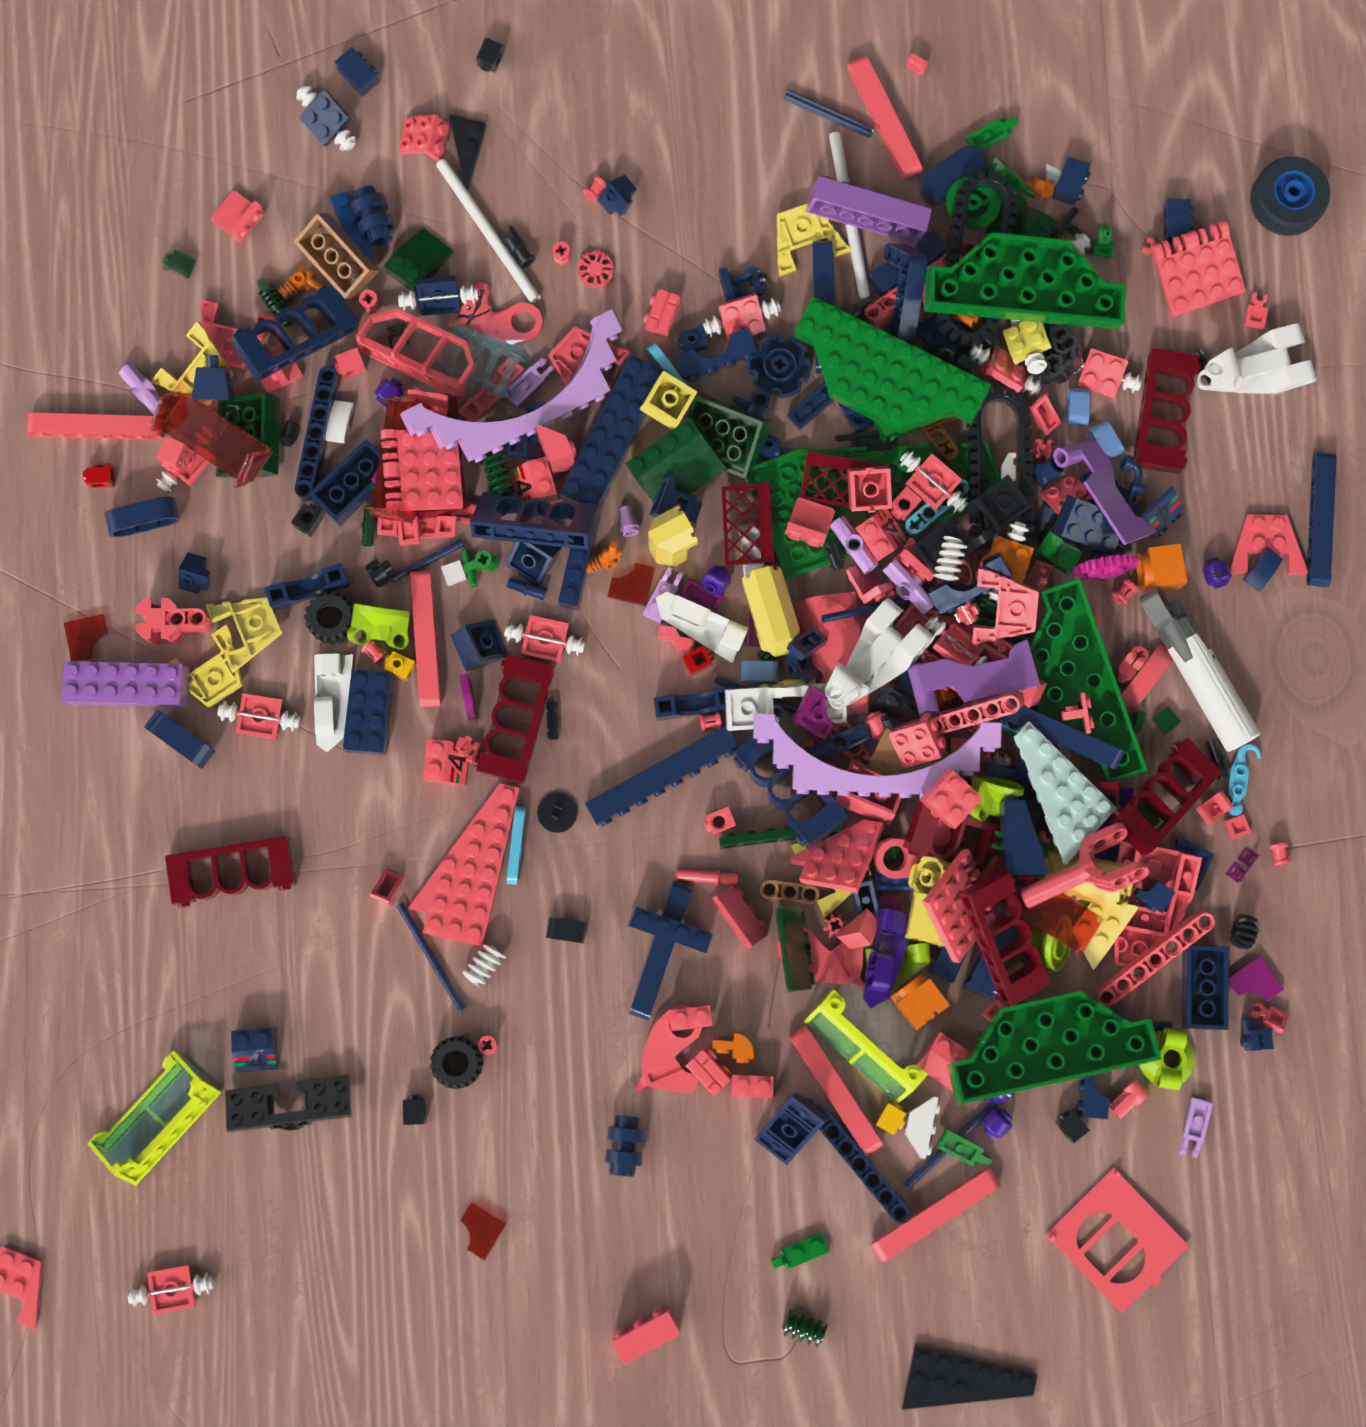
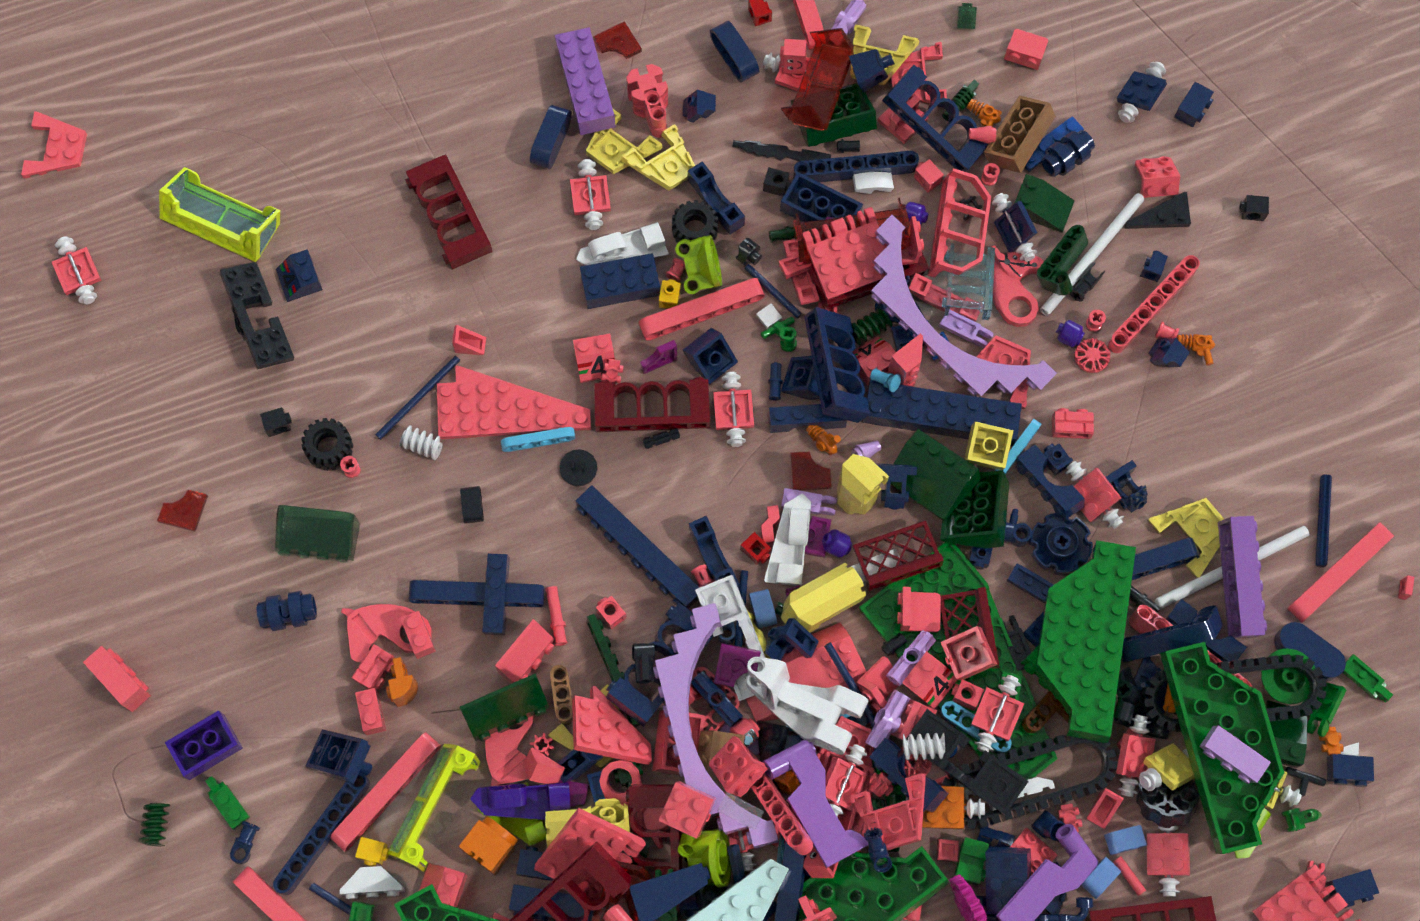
camera: 75 degrees right, 10 degrees down
none -> dark purple brick [165,710,243,780]
none -> dark blue connector [230,821,260,864]
none -> clear green windscreen [275,505,360,563]
none -> black piece [632,643,655,684]
none -> clear tile [717,792,764,831]
none -> black sword [732,140,831,162]
none -> dark blue connector [864,828,892,873]
none -> medium azure pin [870,368,901,392]
none -> coral cone [968,126,996,144]
none -> dark green beam [1037,225,1088,296]
none -> dark purple head [1056,320,1085,347]
none -> coral beam [1108,255,1200,353]
none -> coral piece [1113,856,1146,896]
none -> dark blue brick [1140,251,1168,282]
none -> orange piece [1177,334,1215,366]
none -> lavender brick [1199,725,1271,784]

